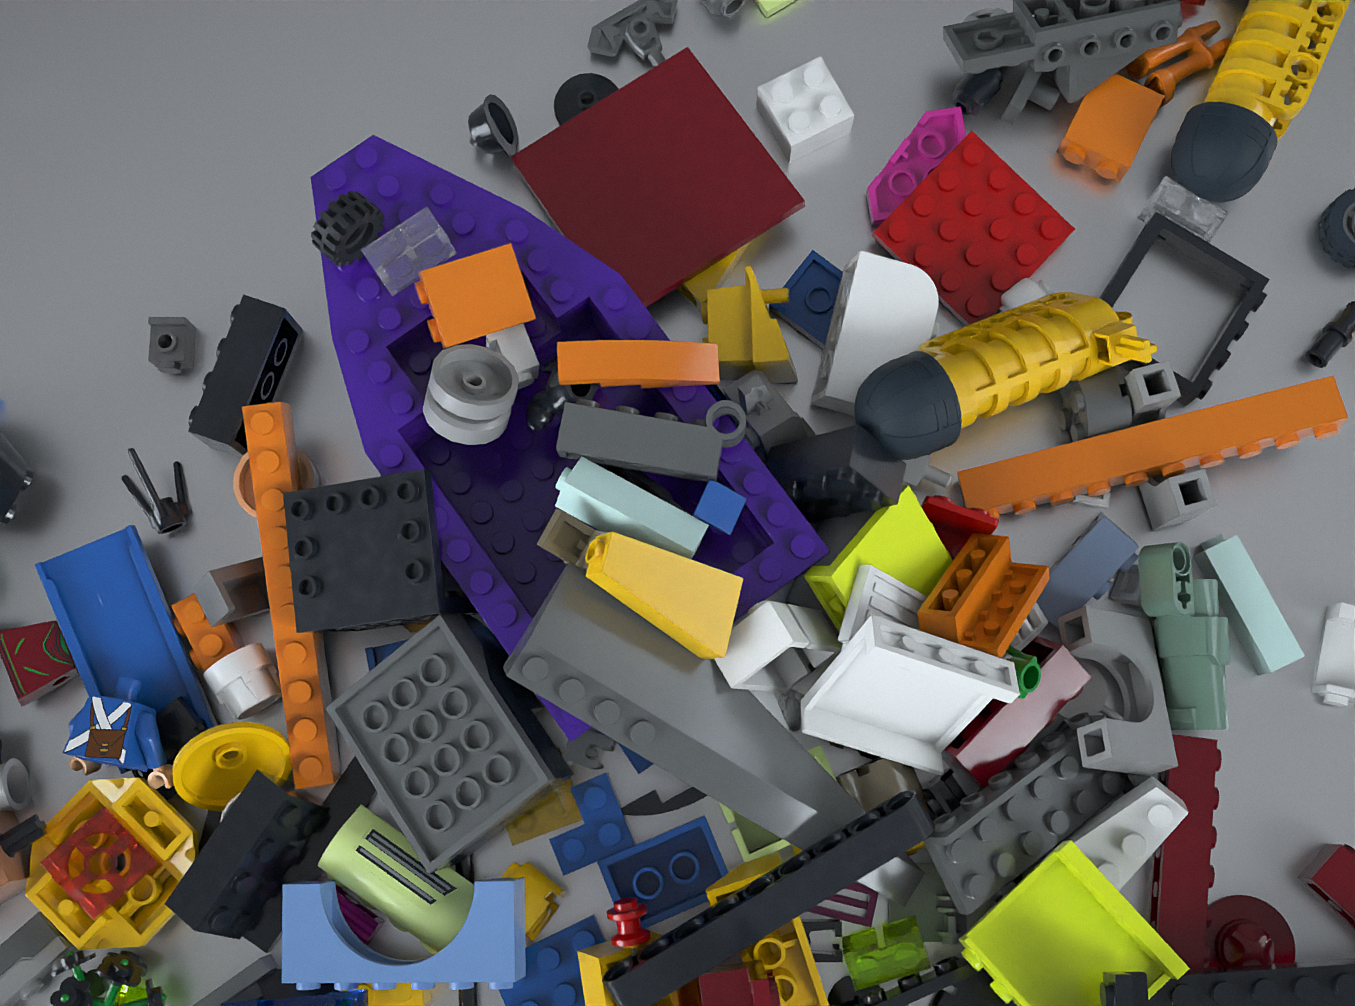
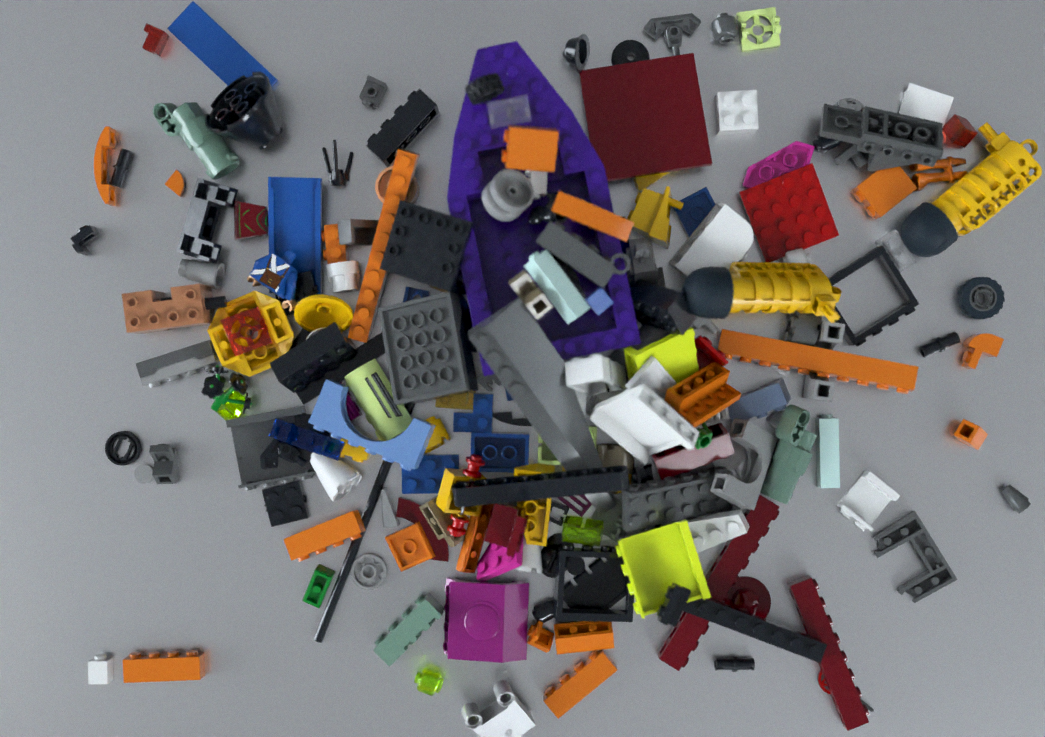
camera: 25 degrees right, 10 degrees up
yellow slope [585,531,743,660] -> none

